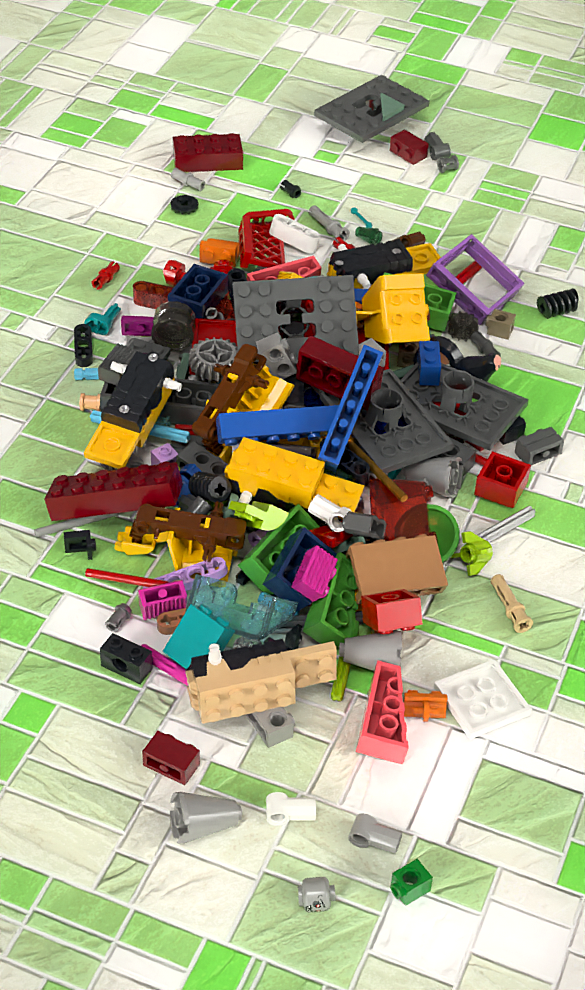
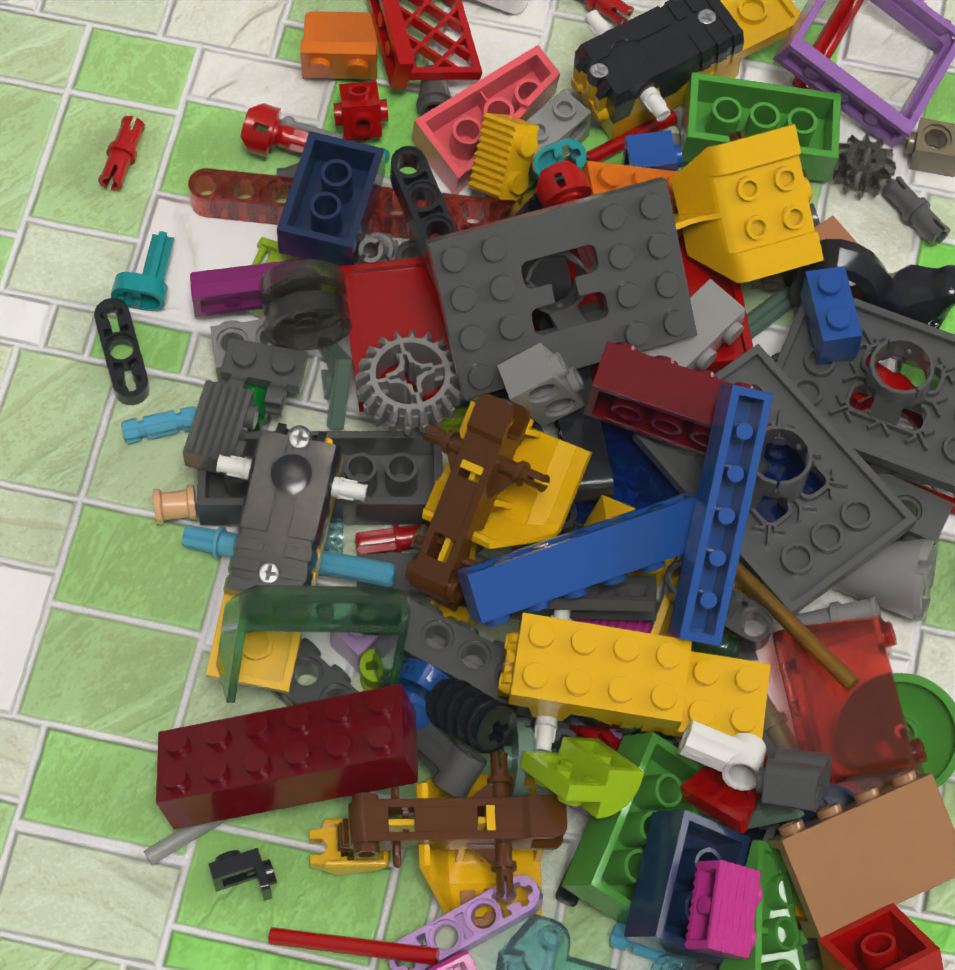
camera: 10 degrees left, 20 degrees up
none -> clear green windscreen [216,585,411,703]

